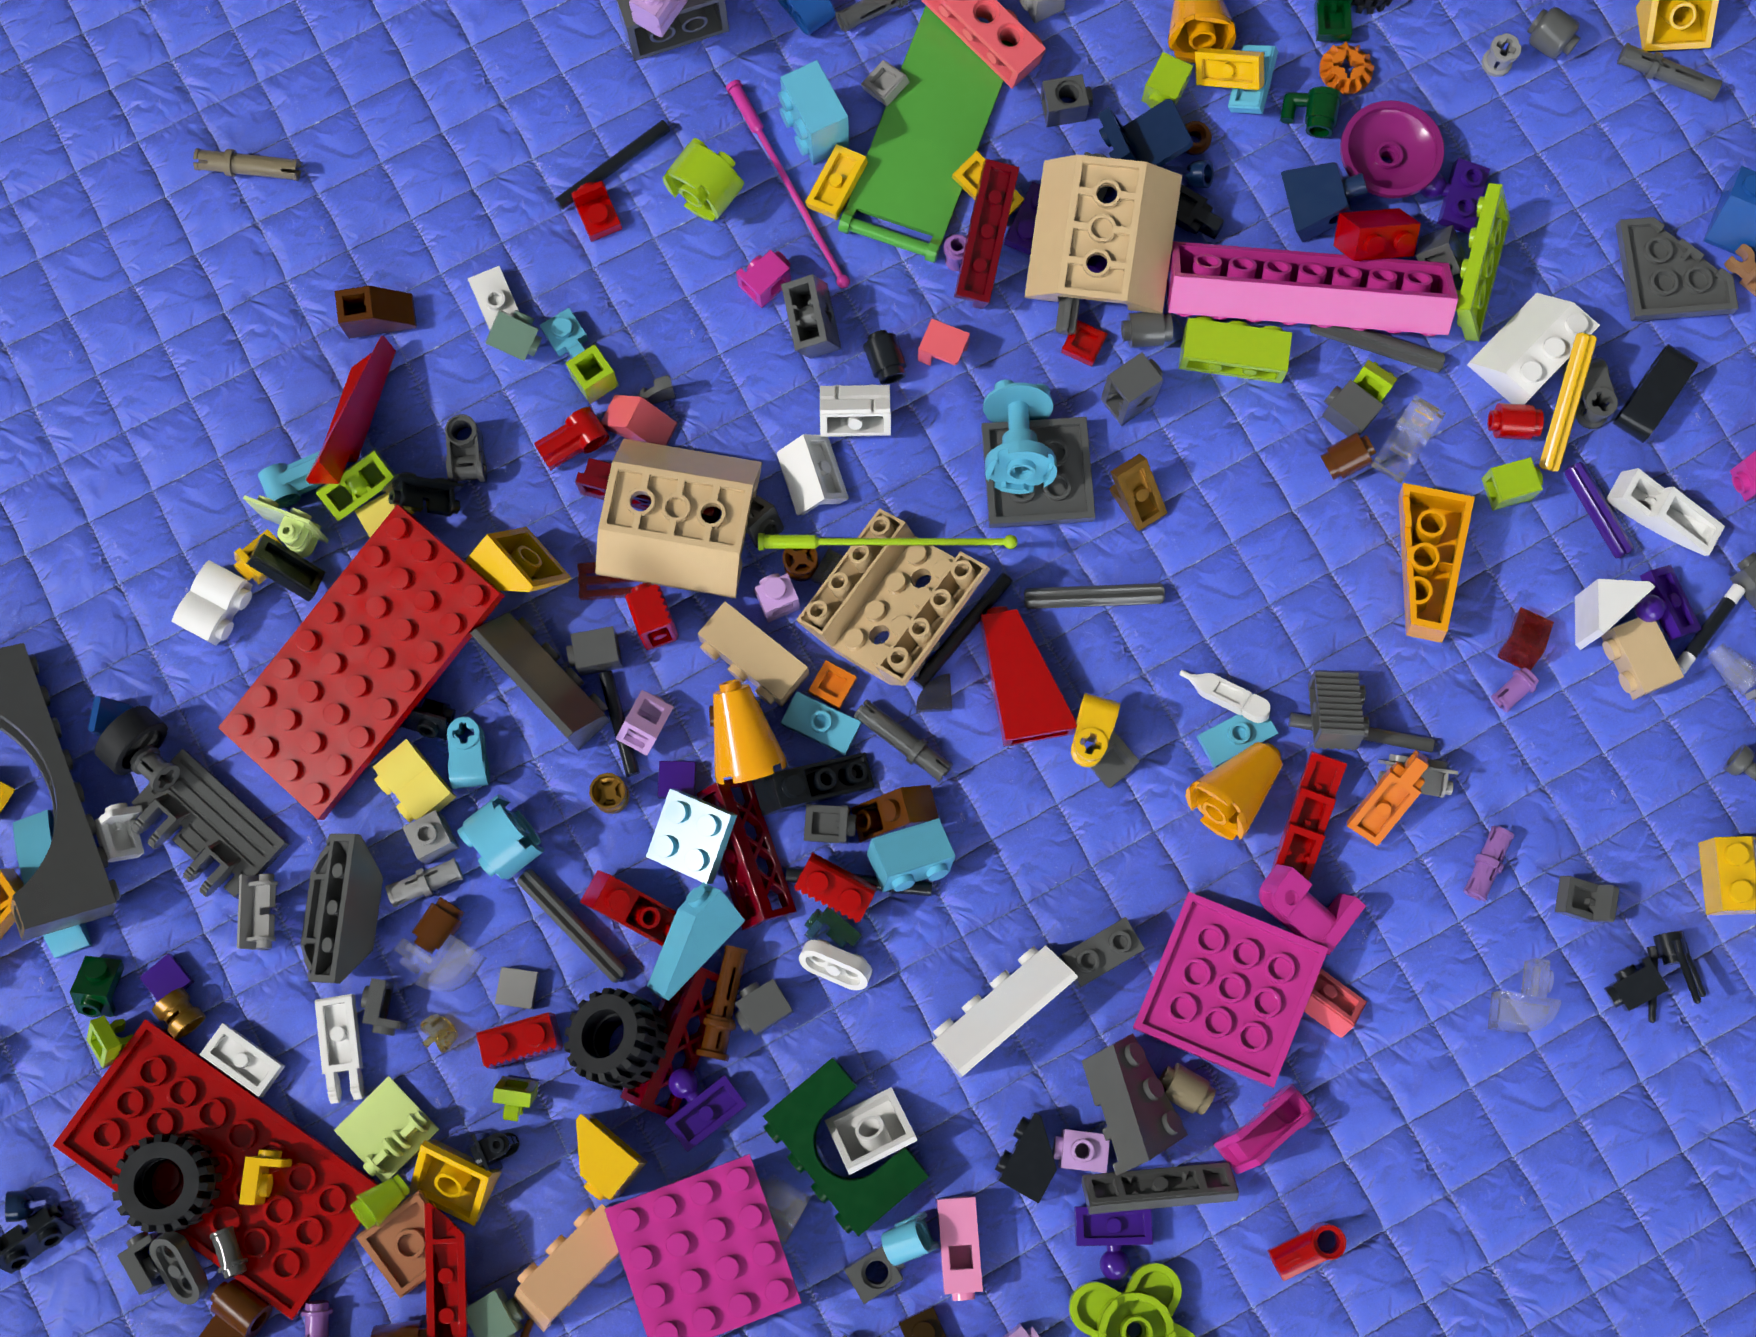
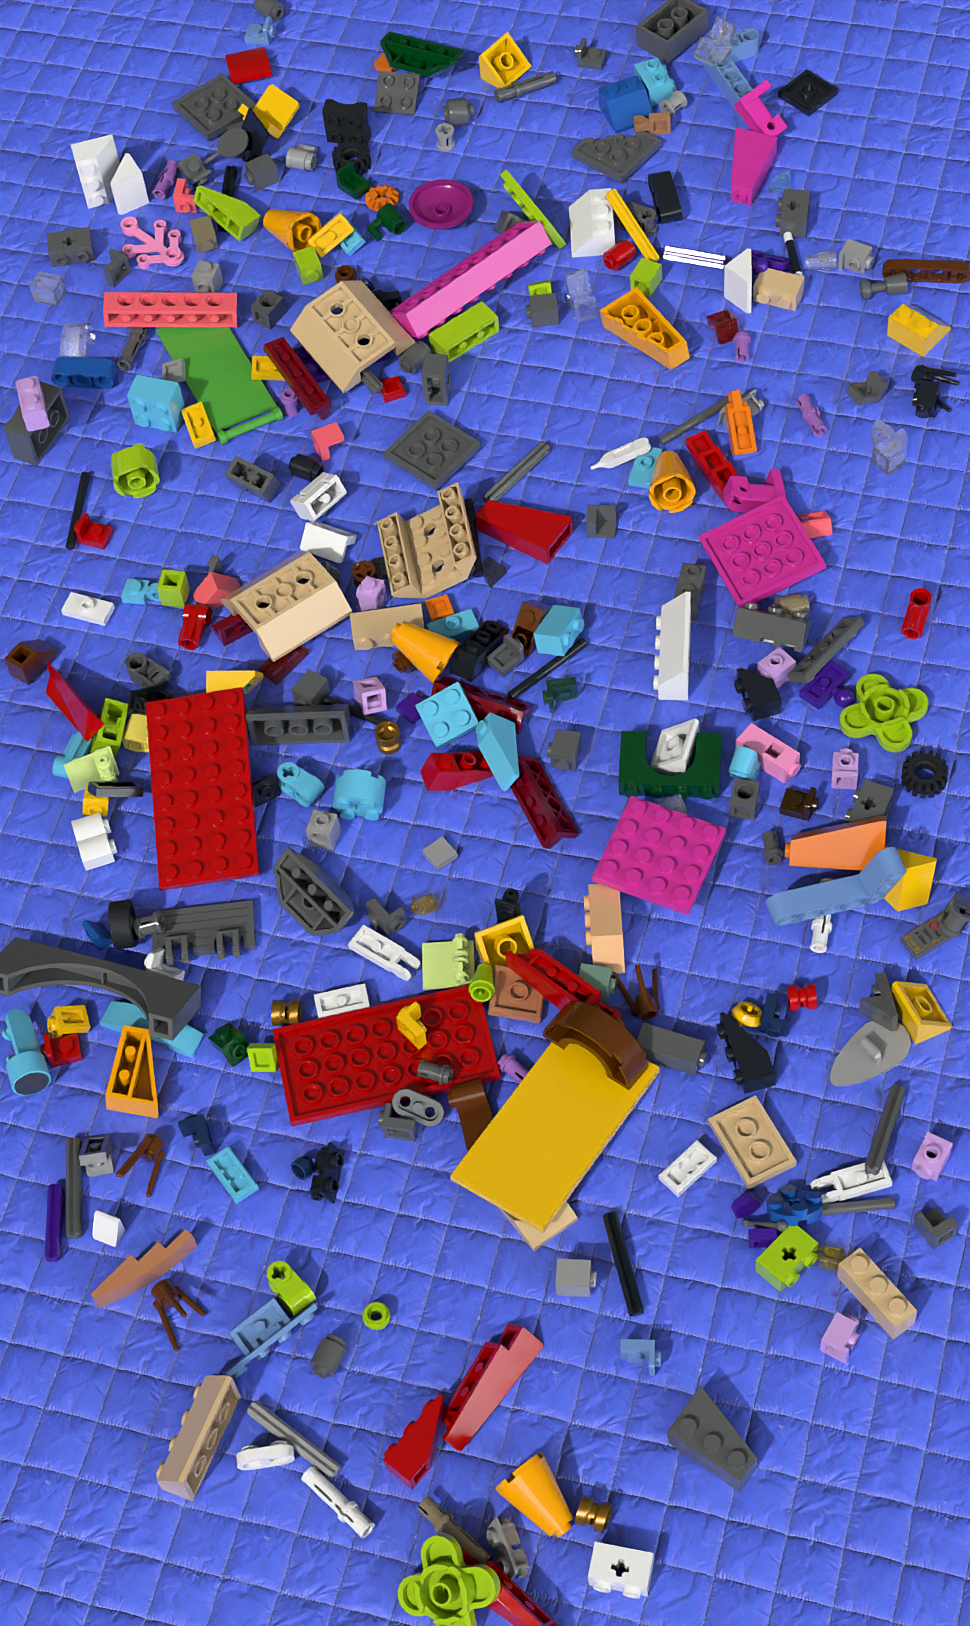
camera: 40 degrees left, 20 degrees down
black tyre [112,1134,222,1233] -> none
dark purple tile [139,953,195,1001] -> none
light grey hinge [237,874,278,950] -> none
light yellow brick [373,739,457,822] -> none
light grey pin [385,858,463,907] -> none
clear brick [394,934,487,992] -> none
reddish brown brick [412,897,465,954] -> none
red brick [476,1012,563,1069] -> none
sand green brick [485,309,542,361] -> none
lime tile [492,1076,539,1122] -> none
dark grey axle [517,869,628,983] -> none
black tyre [564,988,668,1090] -> none
yellow slope [576,1114,648,1201] -> none
red brick [625,582,679,650] -> none
dark purple plate [664,1068,747,1152] -> none
reddish brown pin [696,945,748,1062] -> none
dark pink piece [726,79,850,288] -> none
dark pink brick [736,250,791,308] -> none
lime piece [758,533,1018,551] -> none
red brick [794,852,877,923] -> none
white plate [799,939,872,990] -> none
dark grey pin [854,699,953,782] -> none
medium azure piece [983,380,1057,494] -> none
yellow piece [1071,693,1121,767] -> none
dark blue bracket [1098,99,1193,167] -> none
pearl gold slope [1109,453,1168,531] -> none
dark pink piece [1213,1083,1317,1174] -> none
dark blue torso [1281,162,1369,243] -> none
dark grey brick [1308,670,1369,750] -> none
dark grey axle [1310,324,1445,373] -> none
reddish brown brick [1320,432,1376,480] -> none
red brick [1333,208,1421,261] -> none
dark purple plate [1420,158,1490,234] -> none
white slope [1606,468,1725,556] -> none

